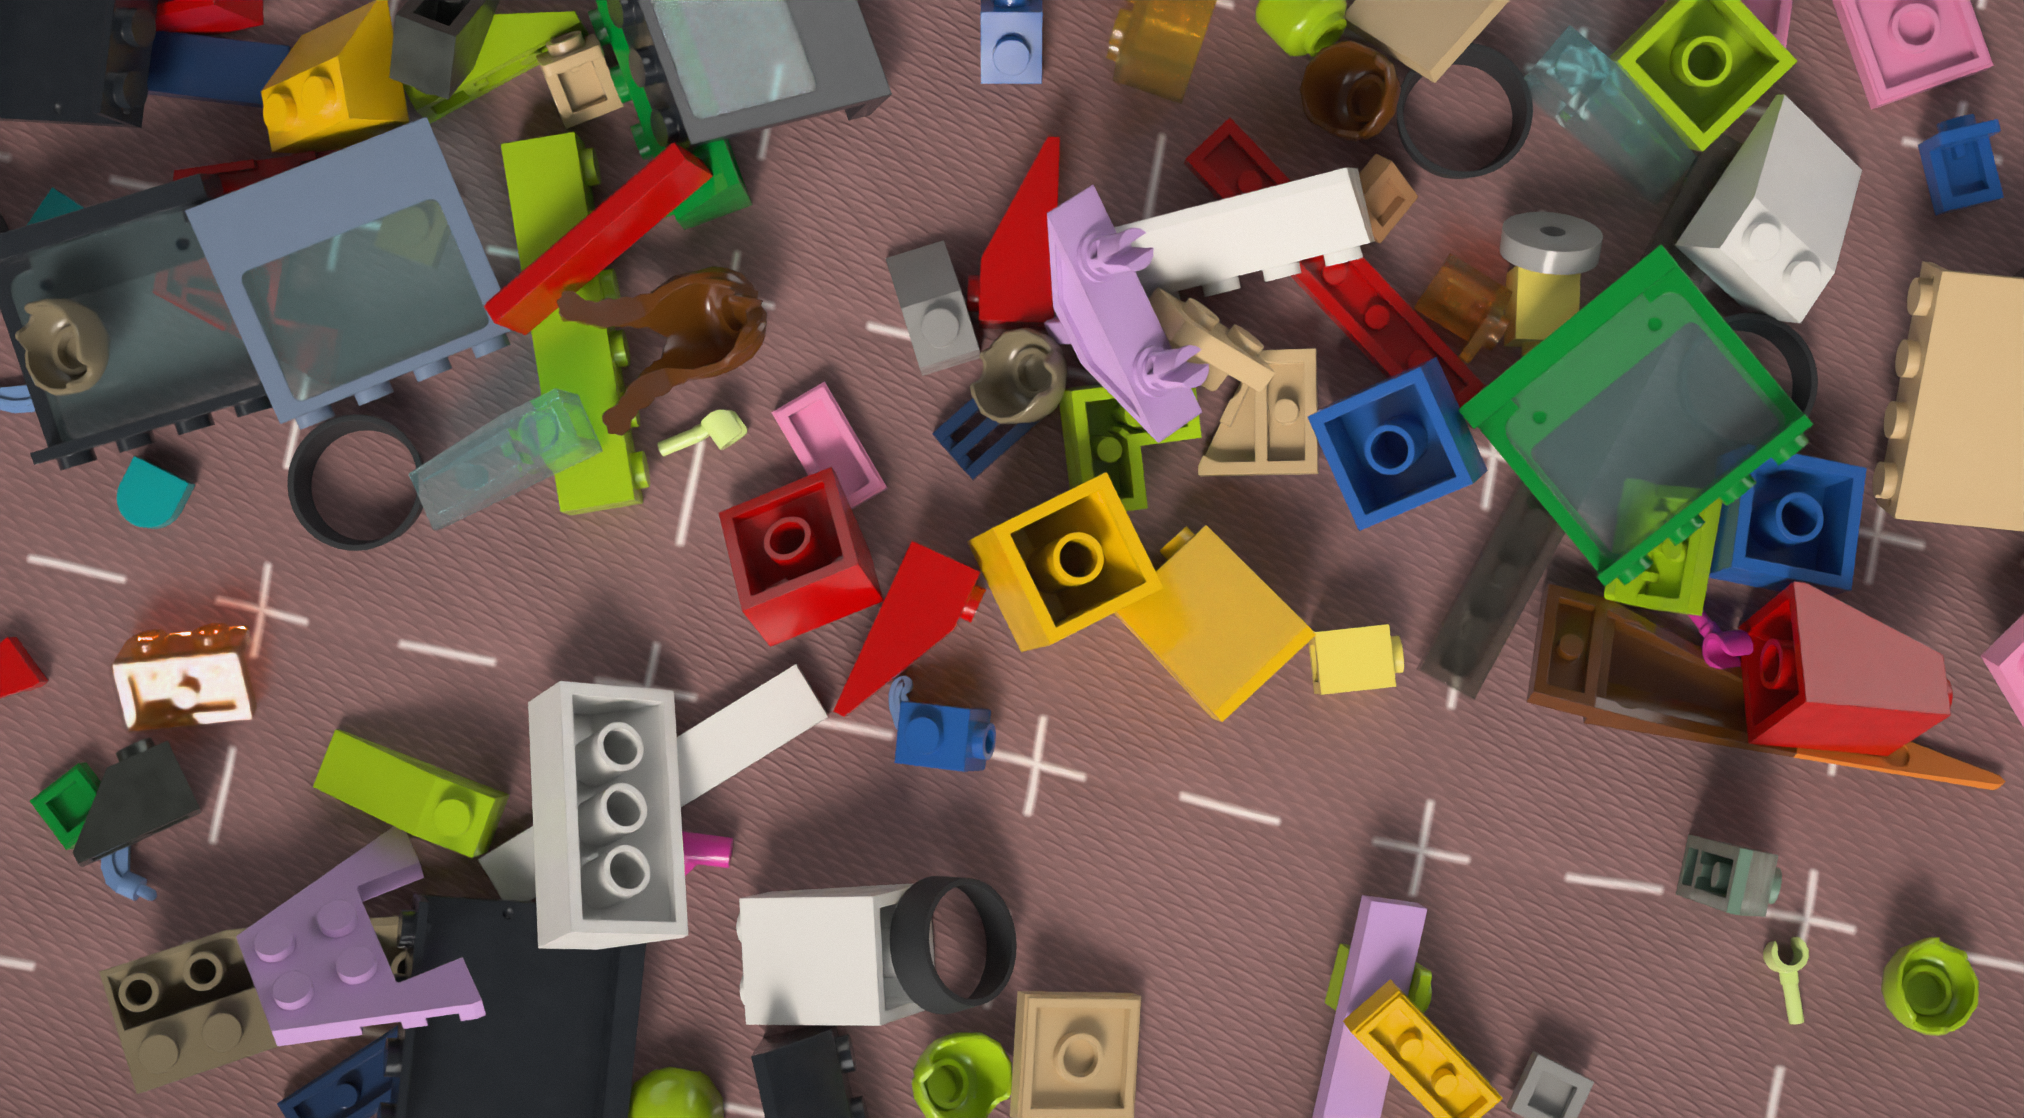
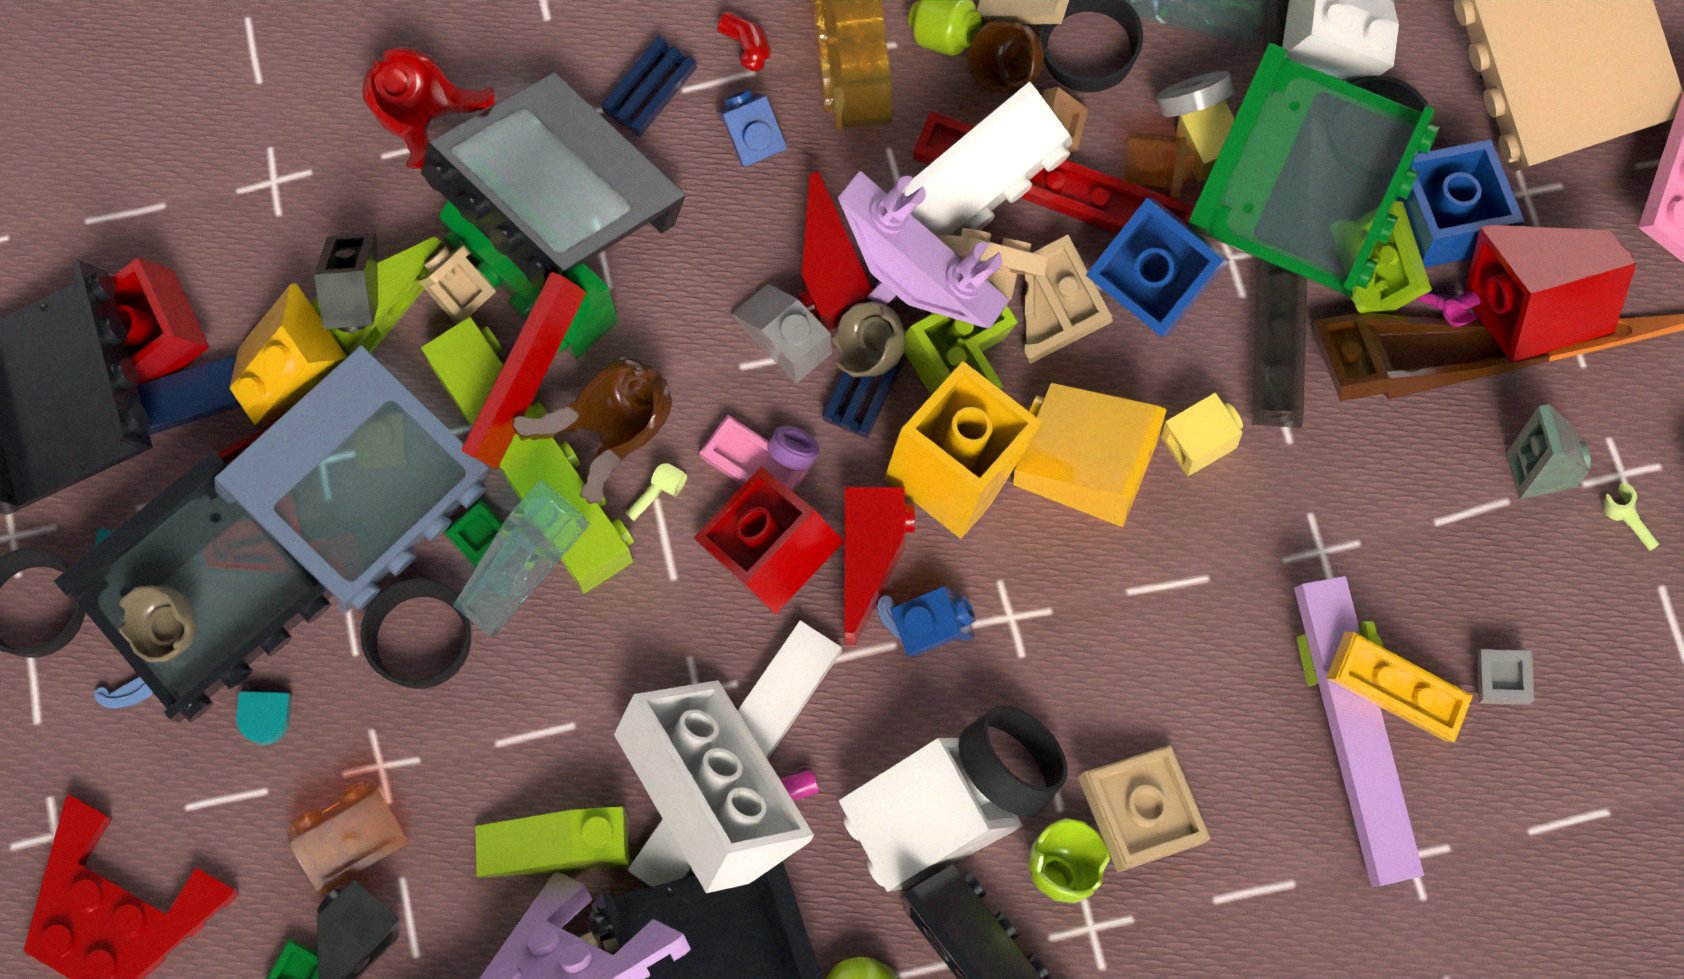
camera: 20 degrees left, 15 degrees down
none -> green tile [444,499,515,571]
none -> medium lavender tile [767,426,819,471]

